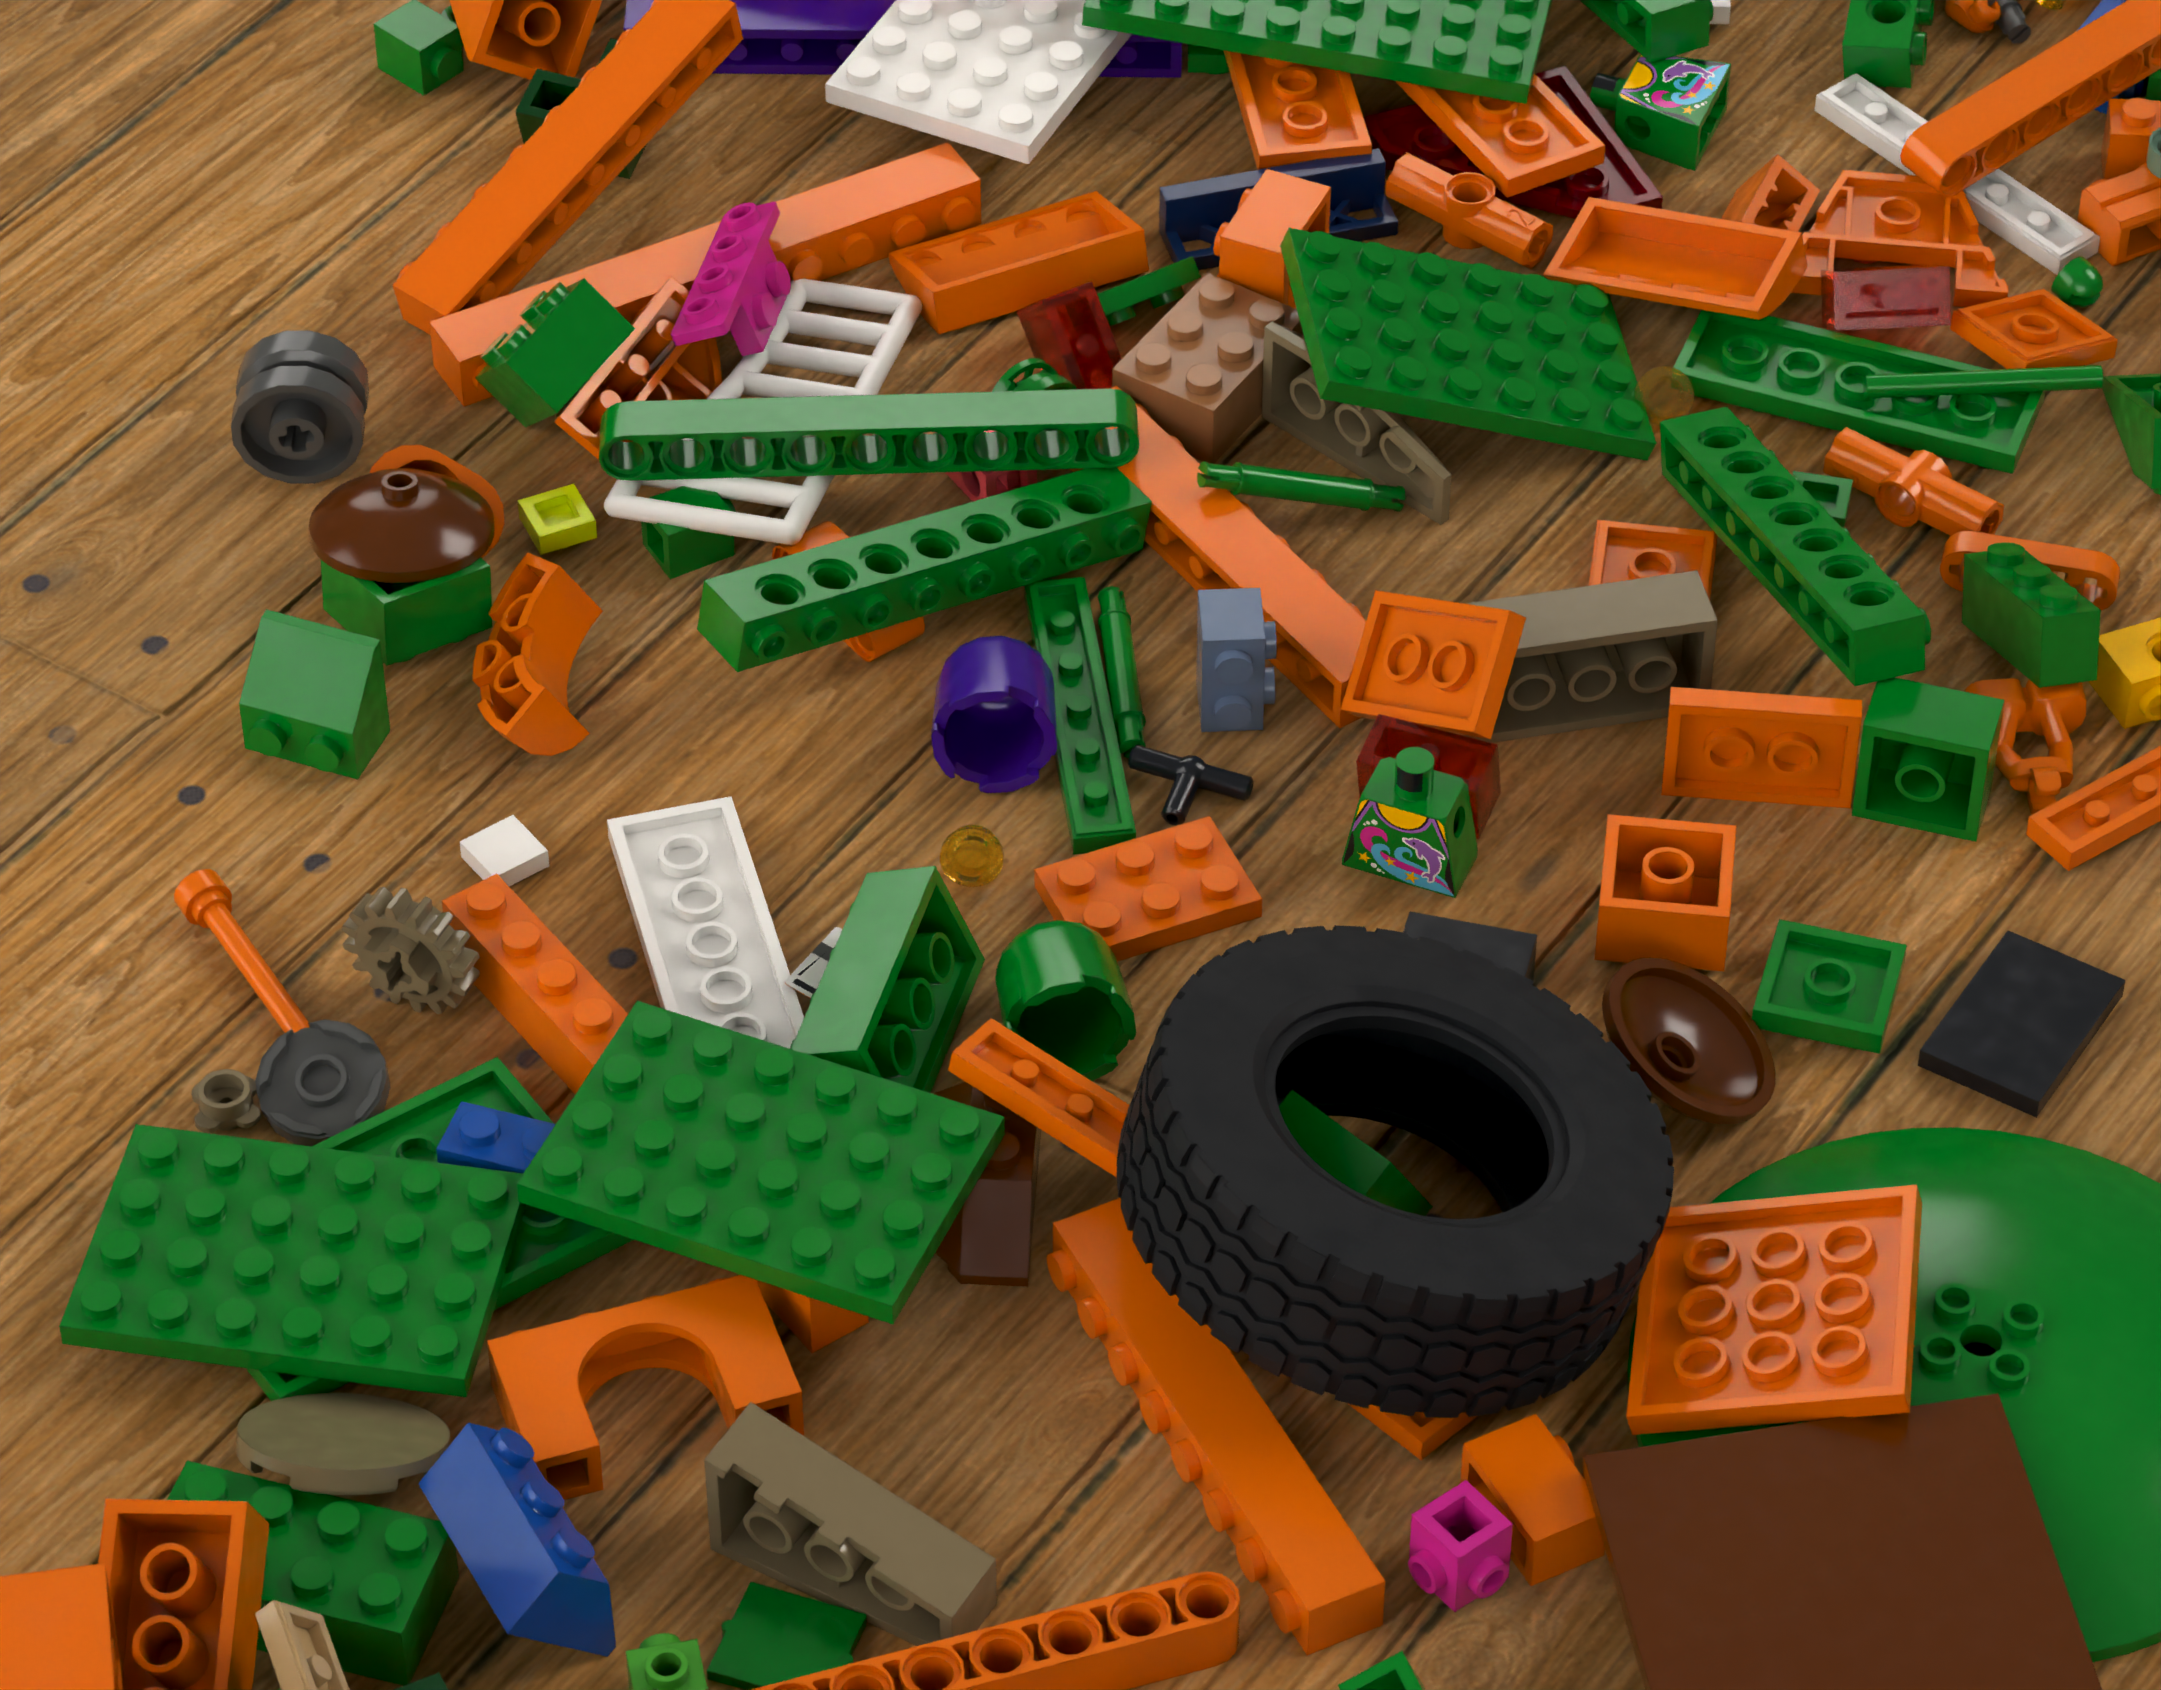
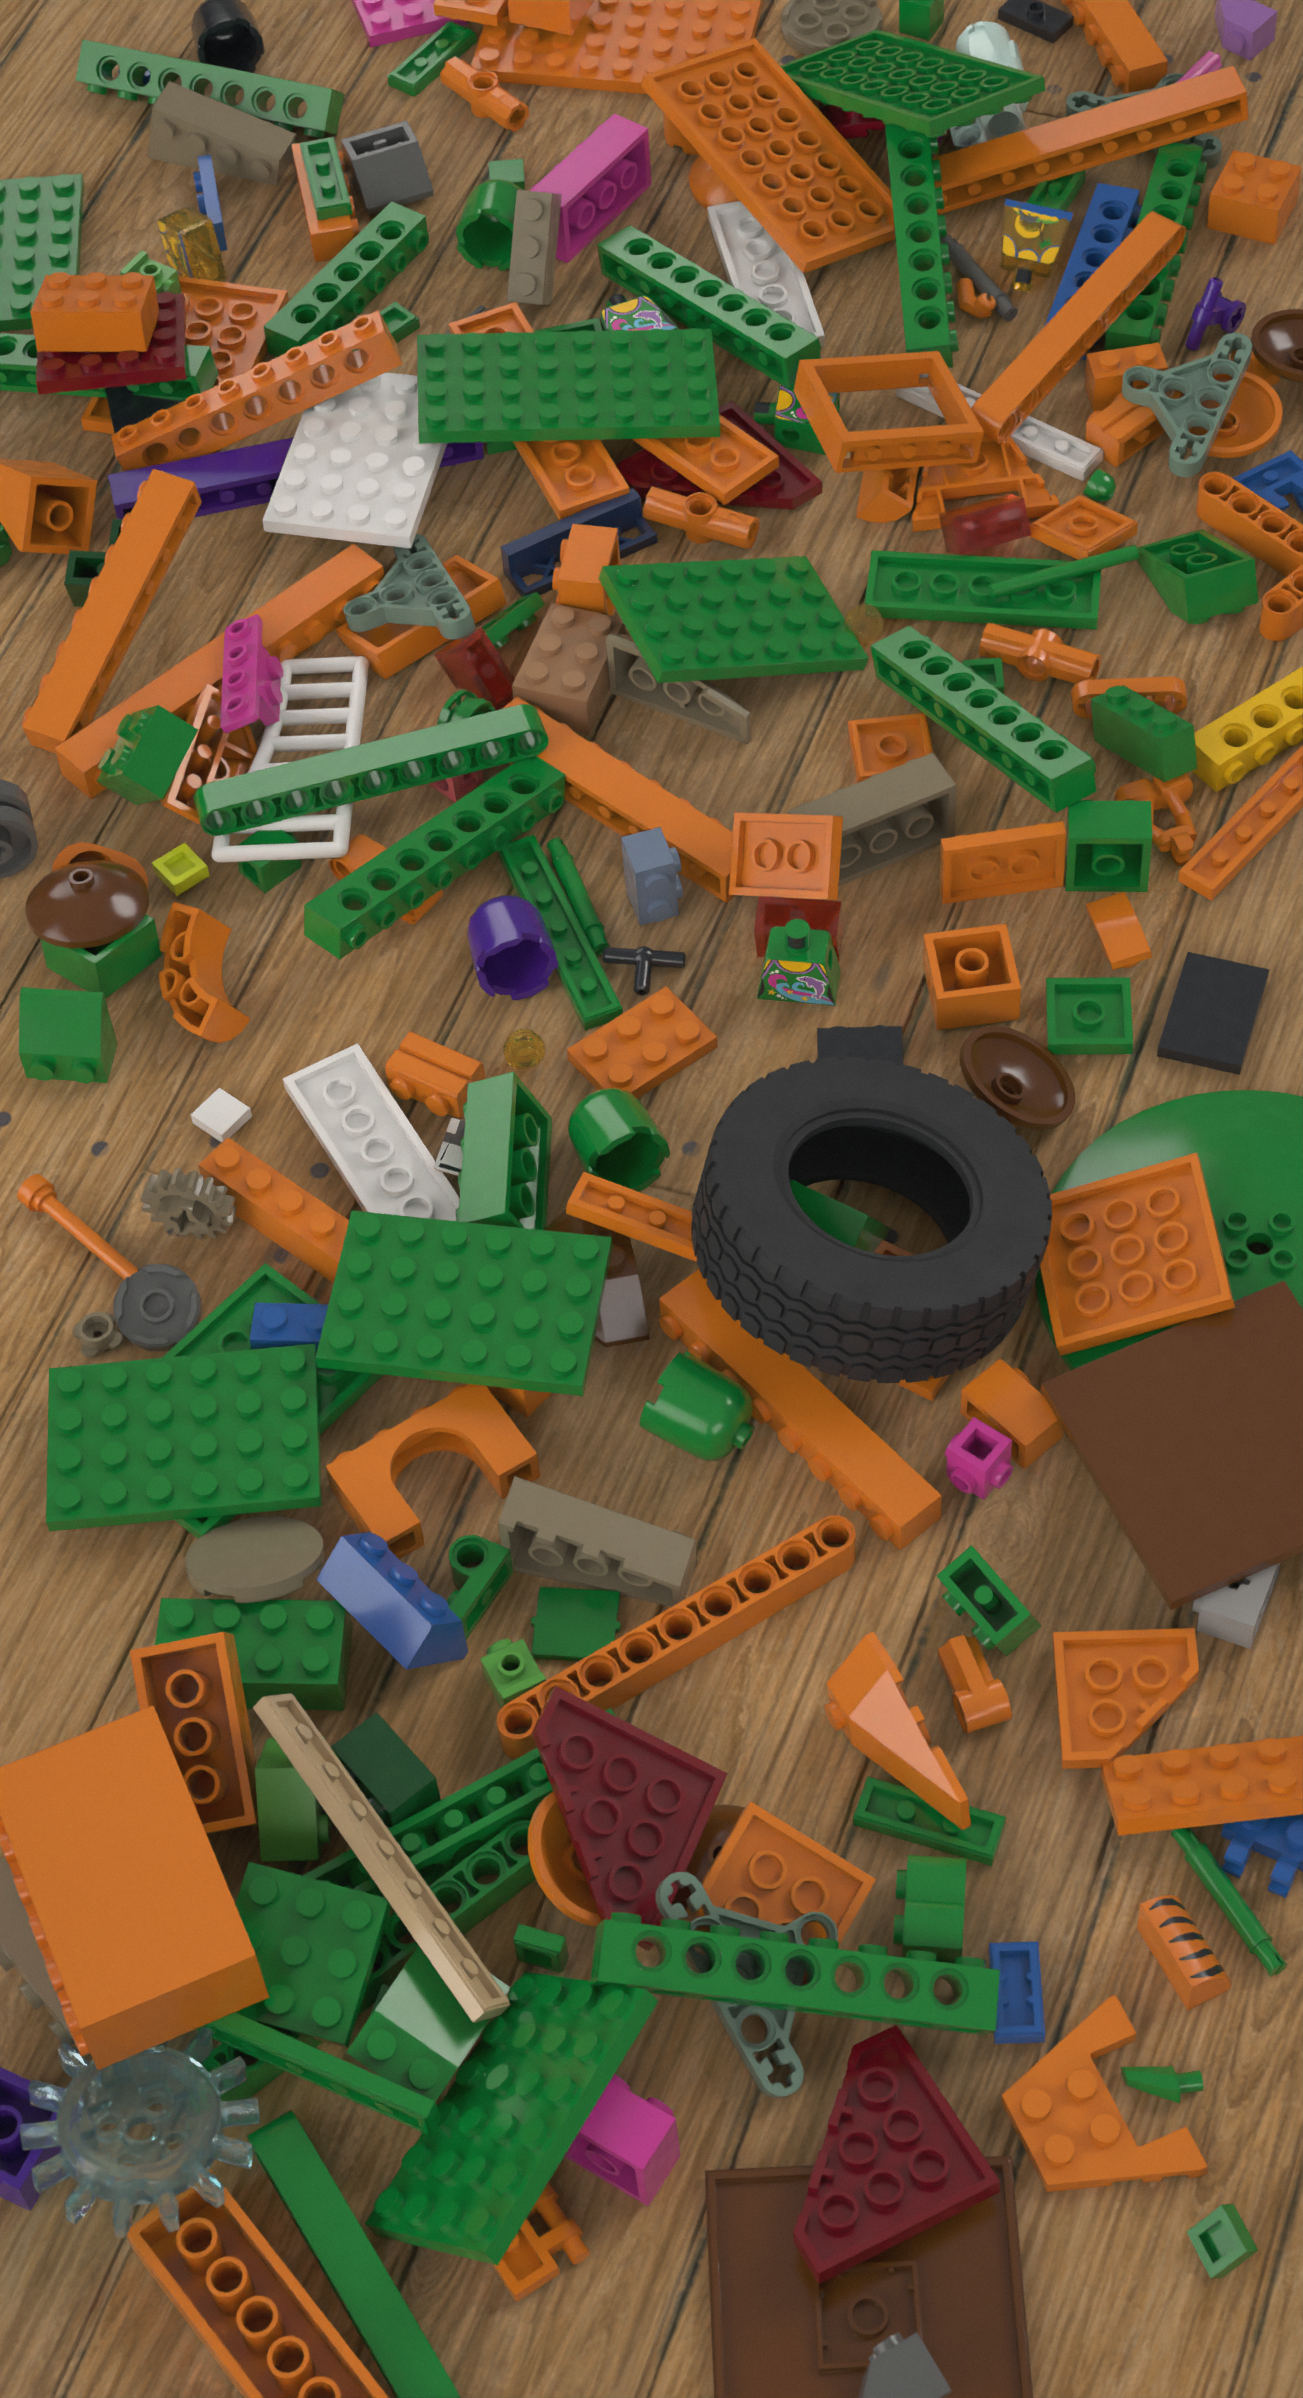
camera: 10 degrees left, 10 degrees up
green piece [1197,461,1406,512] -> none
orange slope [1543,197,1808,320] -> none
none -> sand green beam [343,534,475,640]
none -> orange brick [385,1031,485,1119]
none -> green plate [447,1535,513,1640]
none -> green cylinder [639,1351,755,1462]
none -> orange window [794,351,984,473]
none -> orange slope [1085,891,1152,970]

